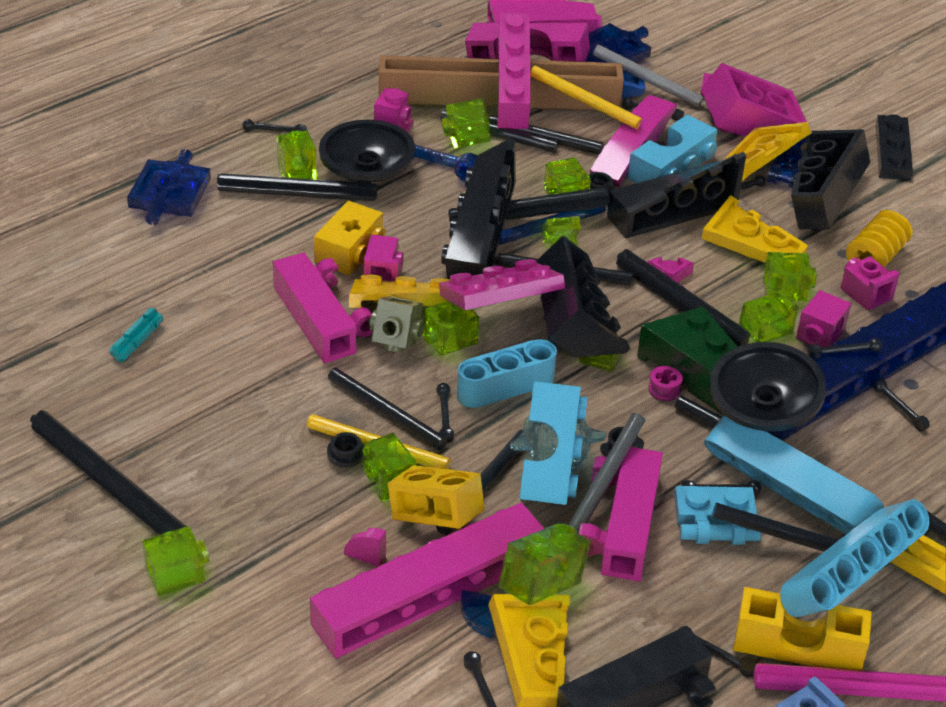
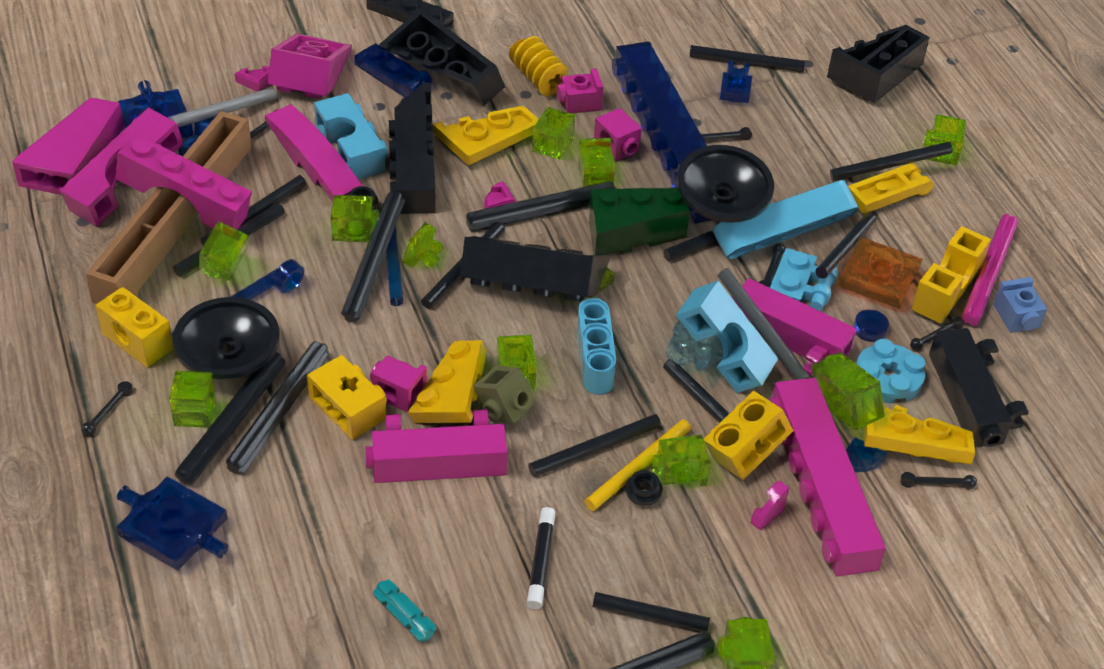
camera: 70 degrees left, 5 degrees up
dark pink brick [374,88,414,133] -> none
black hinge [436,382,454,443] -> none
dark pink plate [439,259,565,310] -> none
black wedge [441,139,516,279] -> none
yellow bar [530,65,642,130] -> none
dark pink bush [648,366,683,401] -> none
yellow wing [723,122,811,181] -> none
medium azure beam [780,499,930,618] -> none
black hinge [807,338,882,359] -> none
none -> yellow brick [95,286,174,368]
none -> black axle [226,341,328,475]
none -> black bar [527,507,556,610]
none -> black bar [592,592,710,632]
none -> clear orange plate [837,237,922,309]
none -> clear blue tile [853,309,889,342]
none -> medium azure plate [854,339,926,403]

